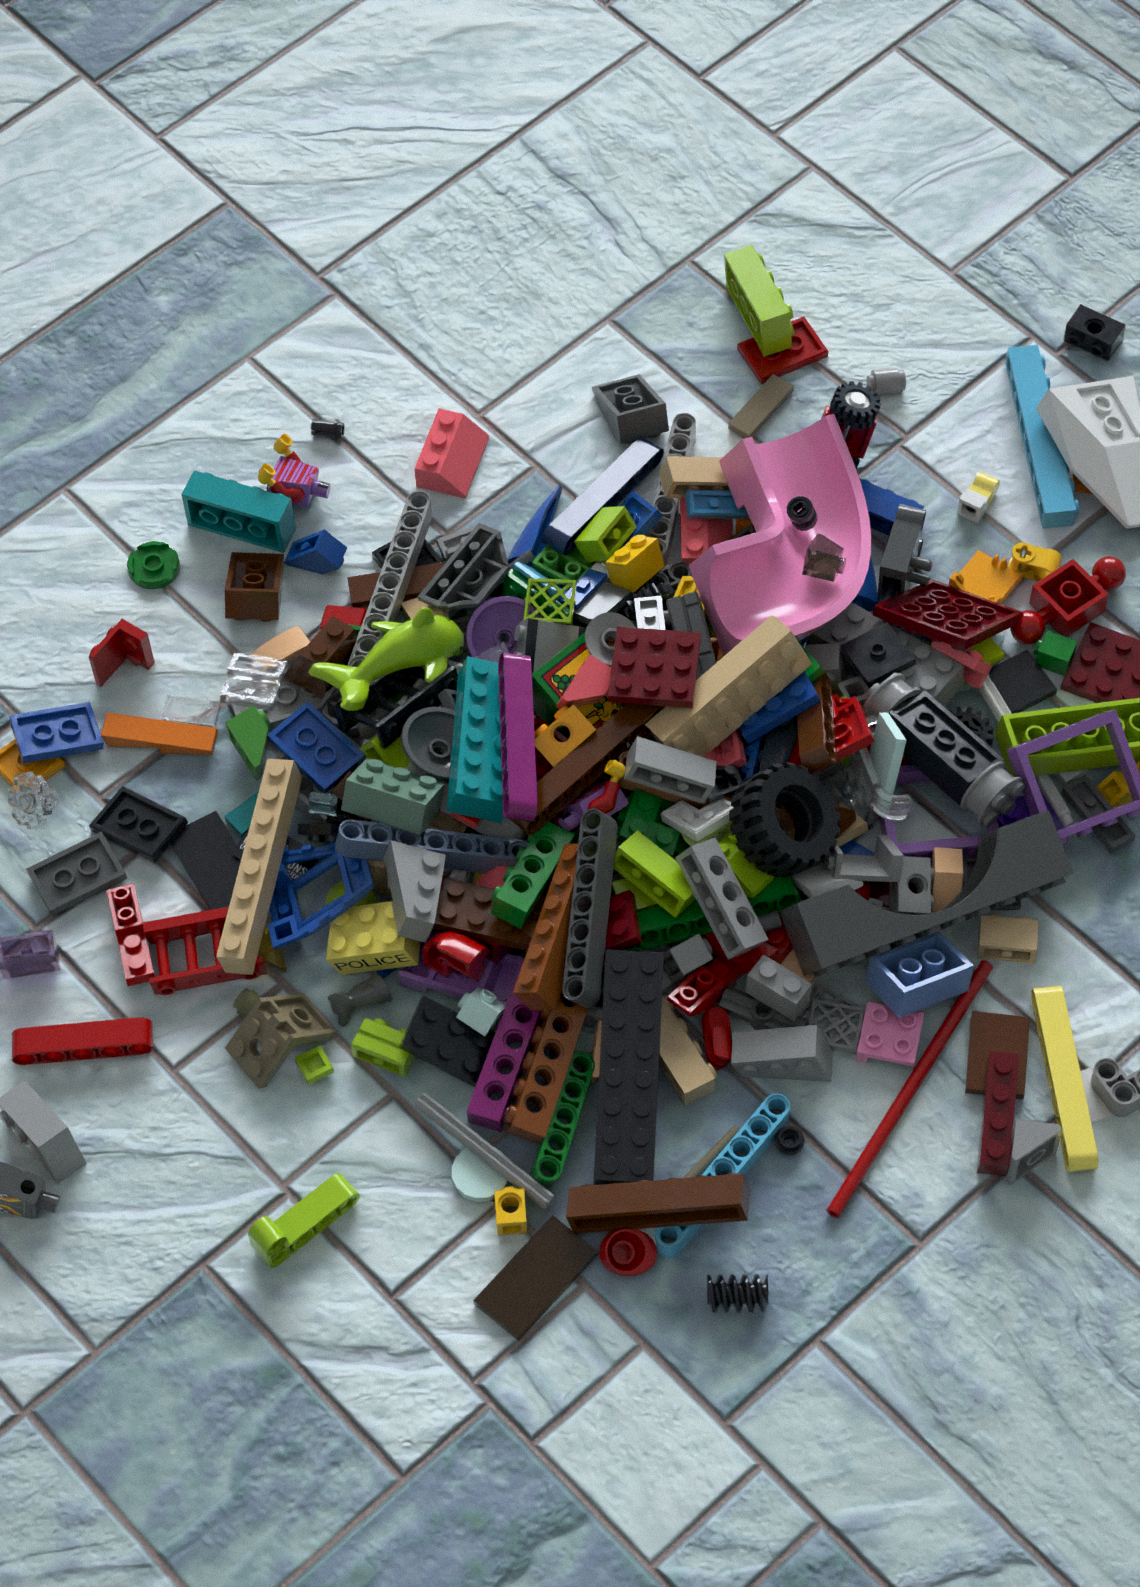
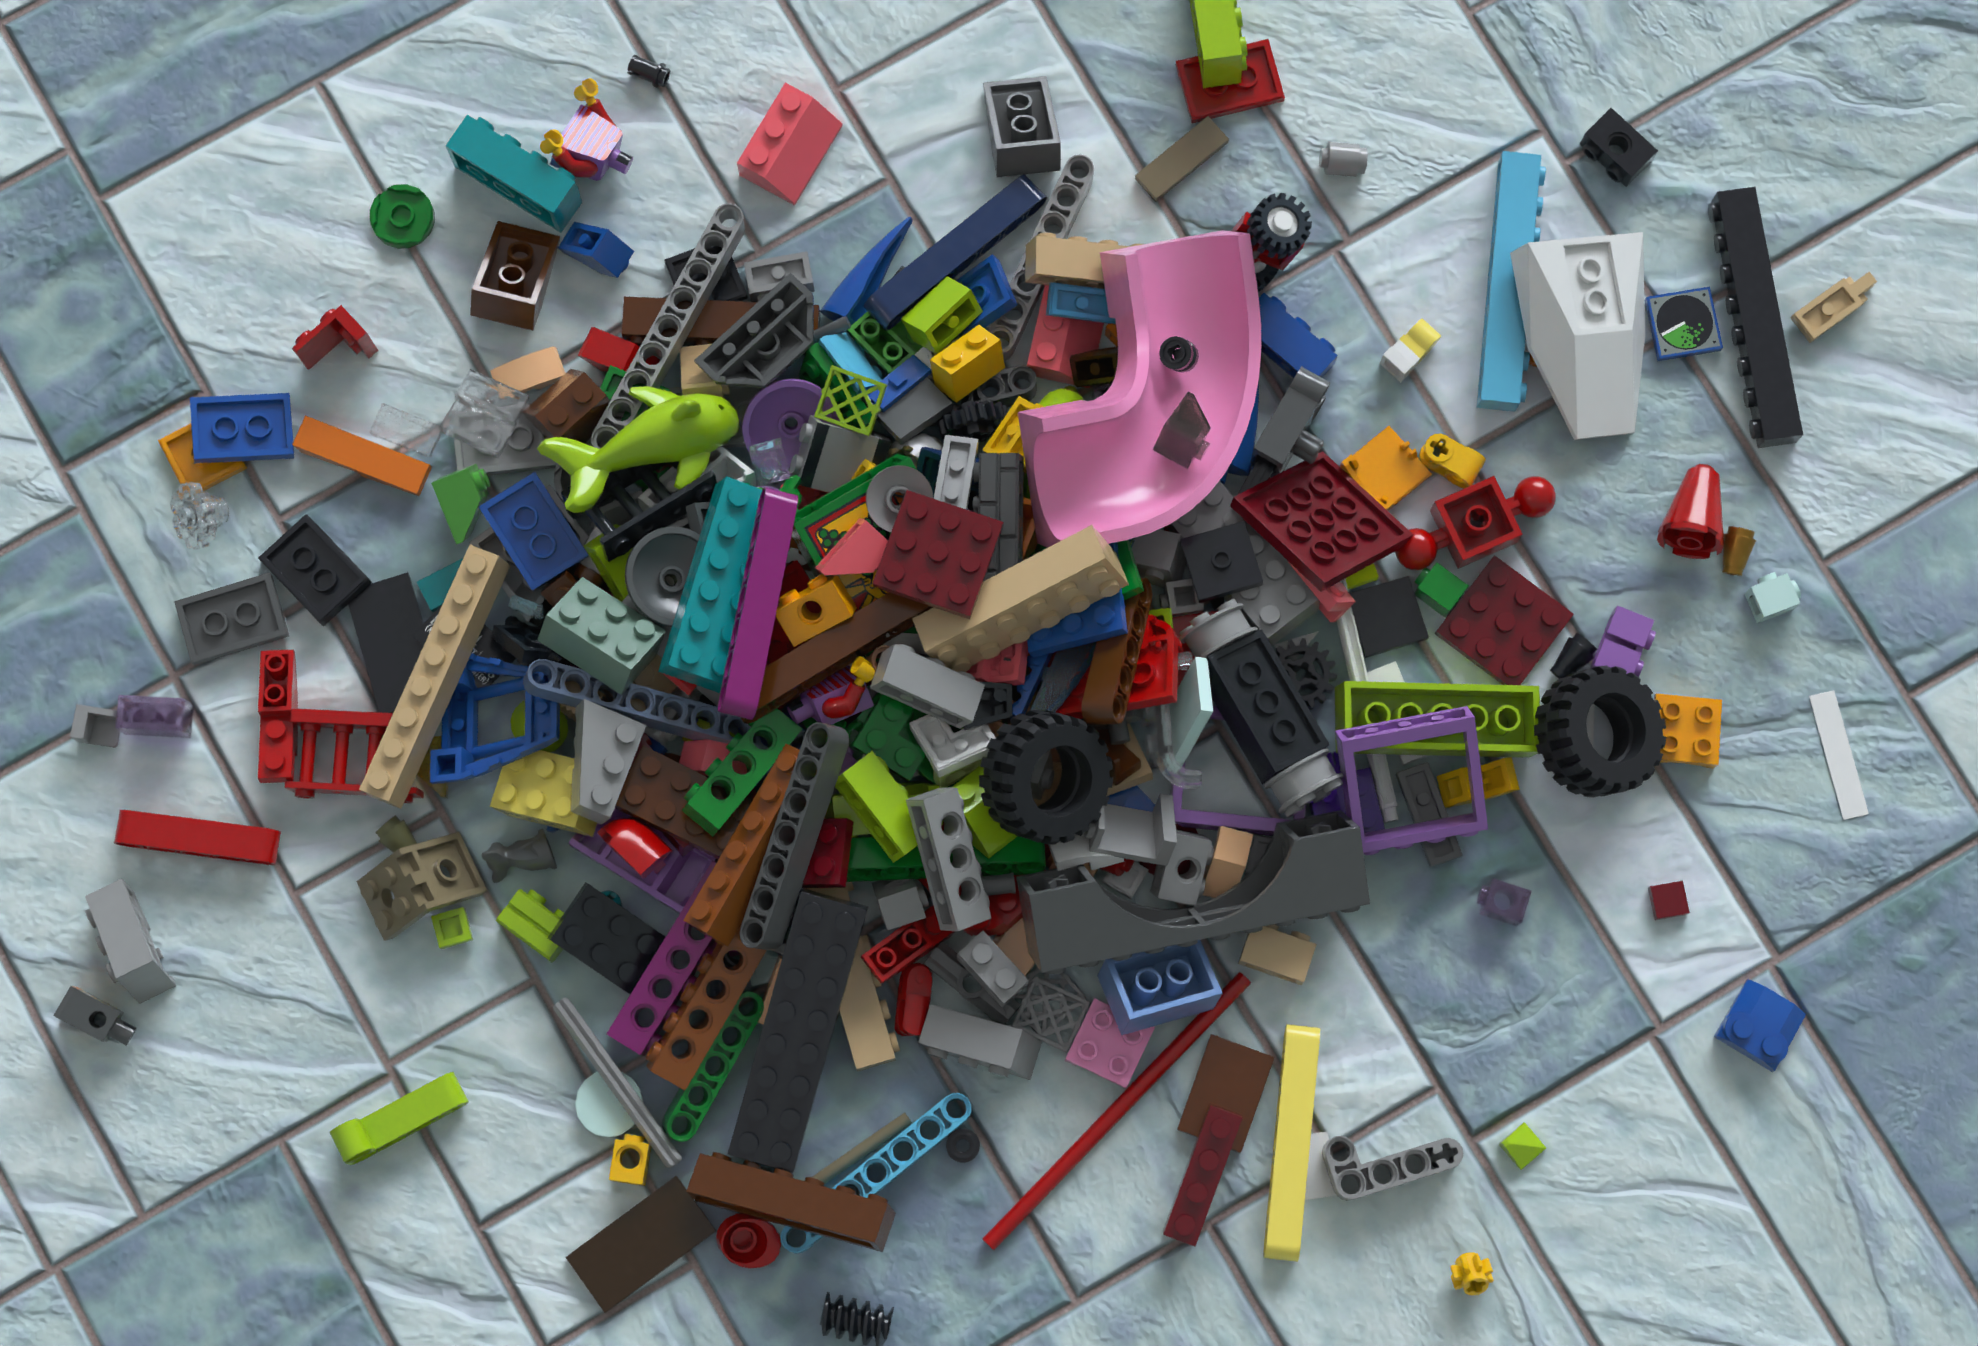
camera: 10 degrees right, 20 degrees up
light aqua brick [456,987,506,1036] -> none
light grey slope [1006,1118,1062,1185] -> none

